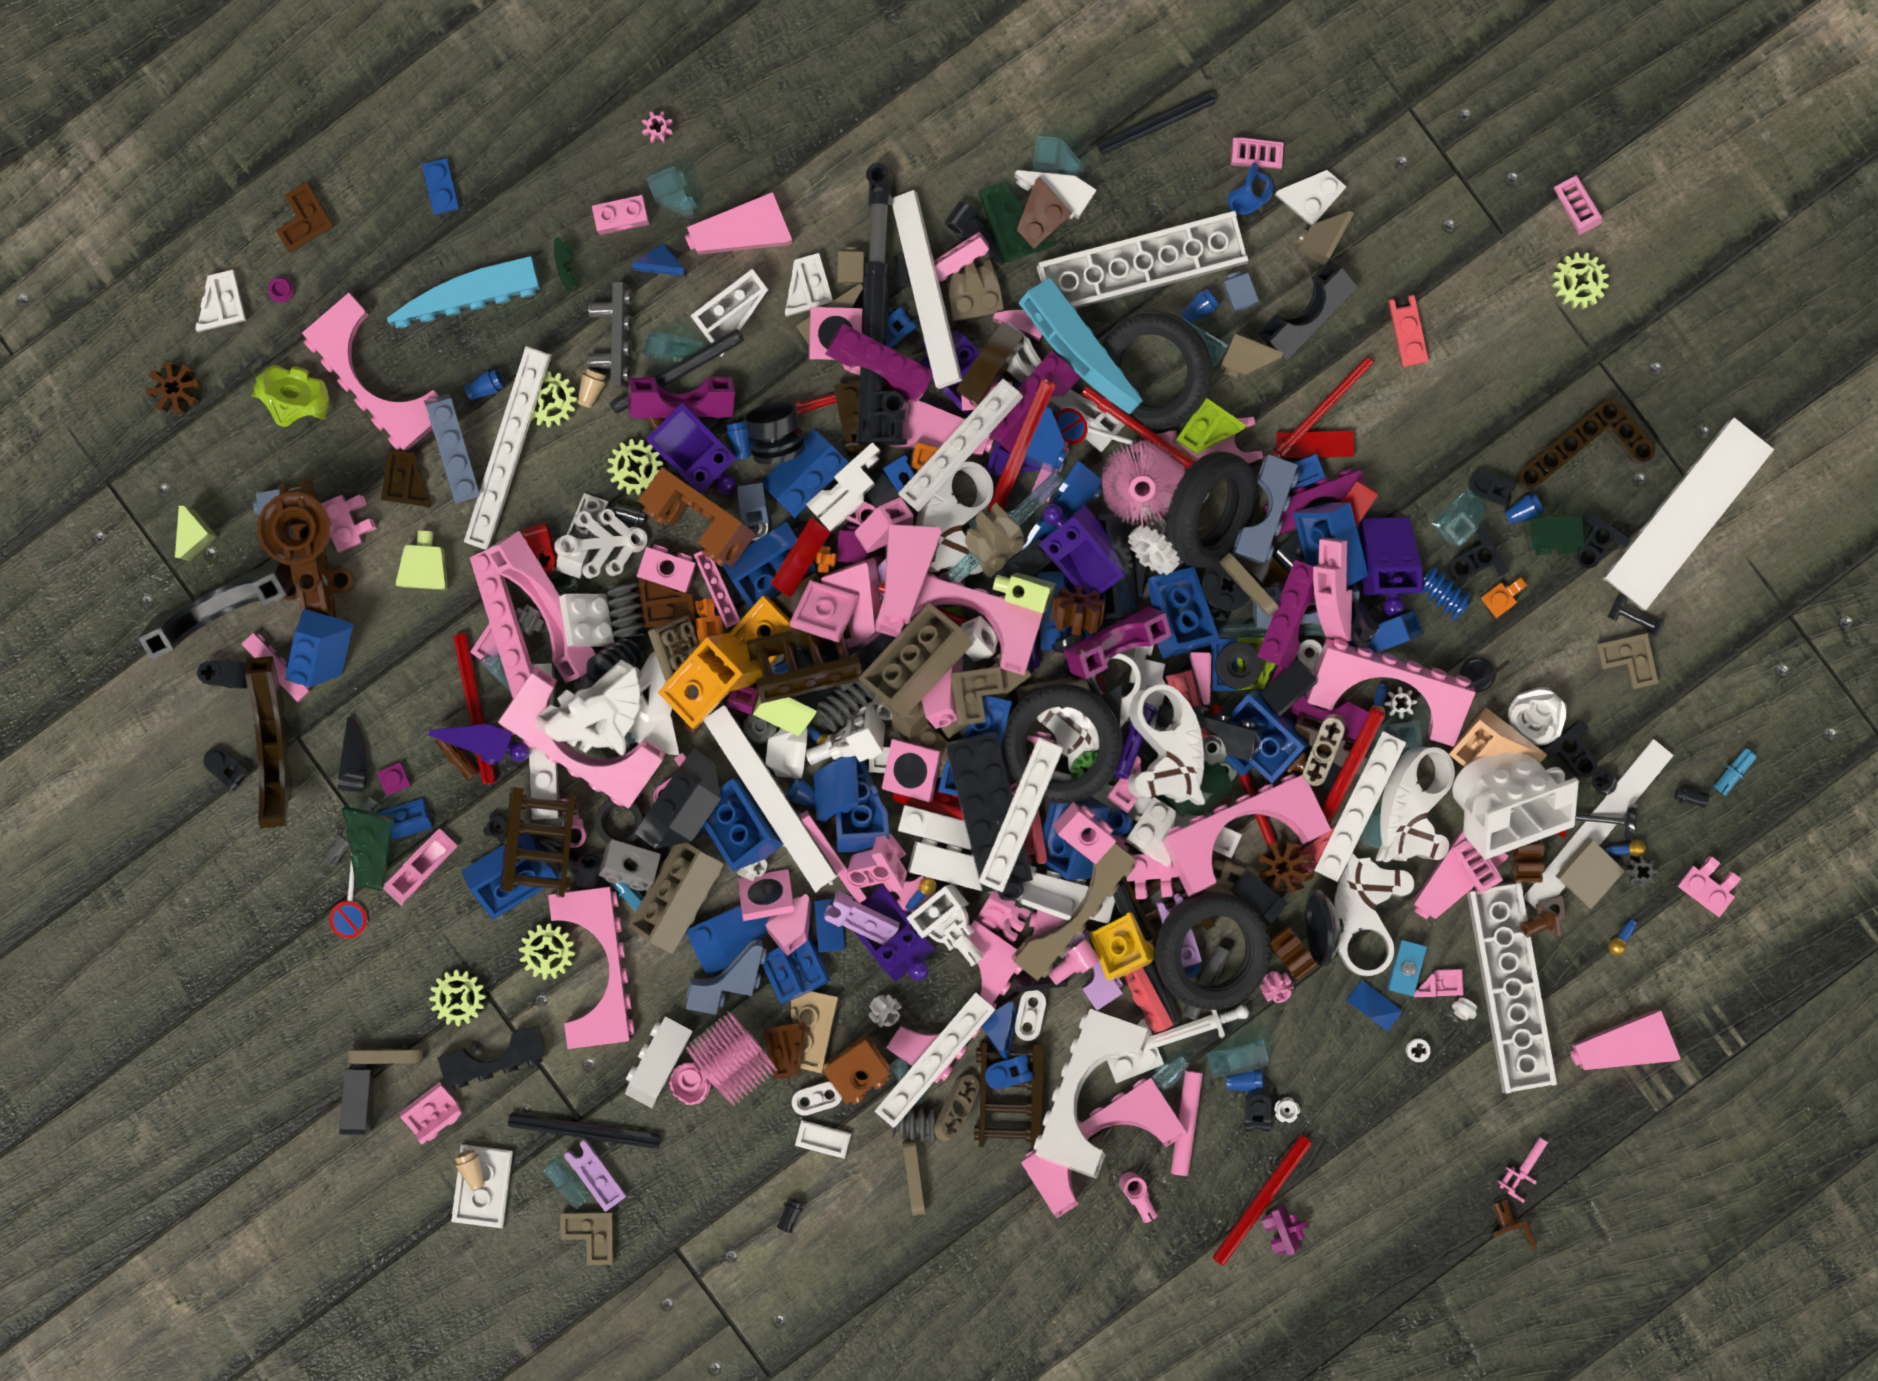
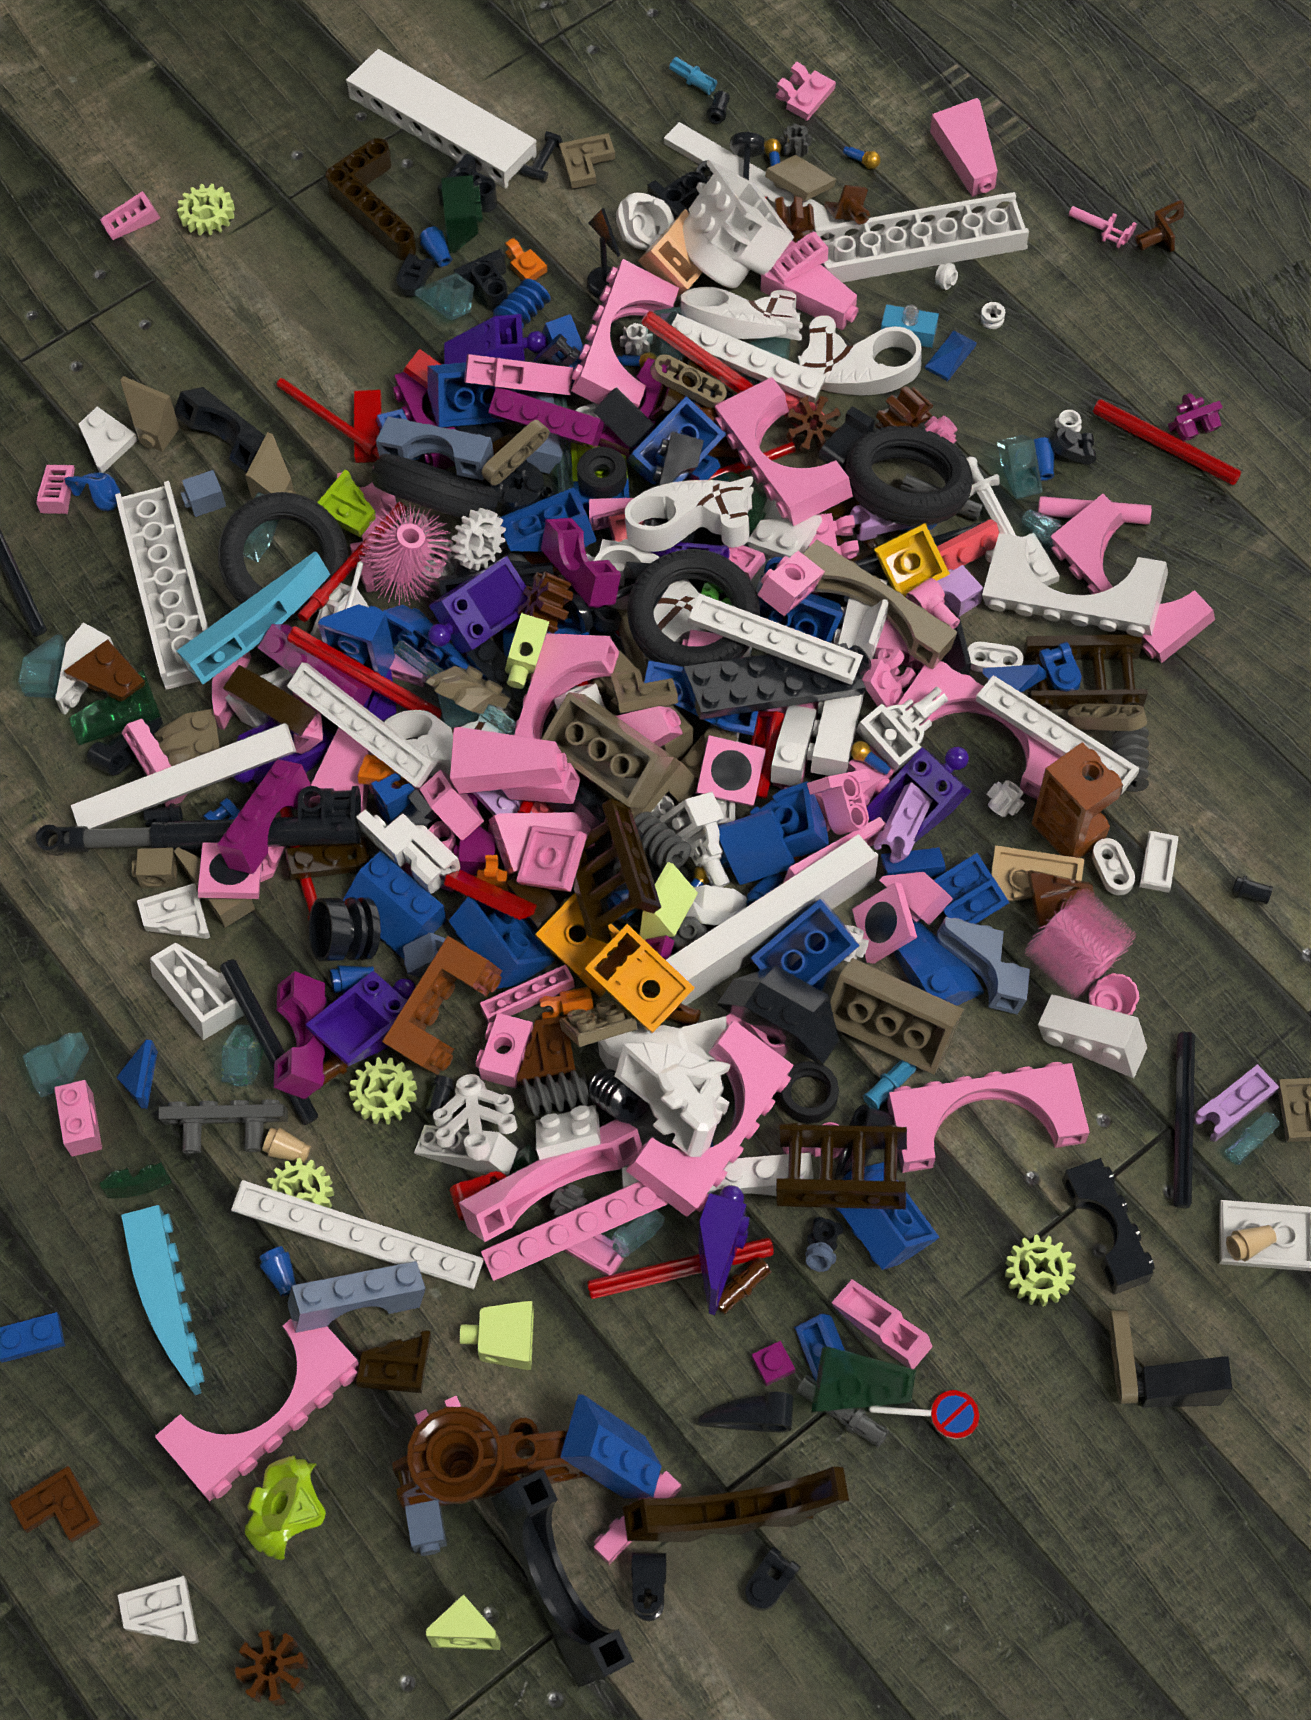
camera: 90 degrees left, 25 degrees down
magenta plate [268,277,294,303] -> none
bright pink bracket [399,1082,462,1144] -> none
yellowish green gear [519,923,576,980] -> none
light grey brick [599,839,661,891] -> none
bright pink slope [685,192,793,255] -> none
dark tan beam [903,1140,925,1216] -> none
bright pink pin [1119,1172,1158,1223] -> none
blue cone [1180,289,1219,324] -> none
black dish [1305,889,1344,967] -> none
coral hinge [1388,294,1428,367] -> none
bright pink slope [1414,969,1464,997] -> none
none -> sand blue plate [805,1242,836,1272]

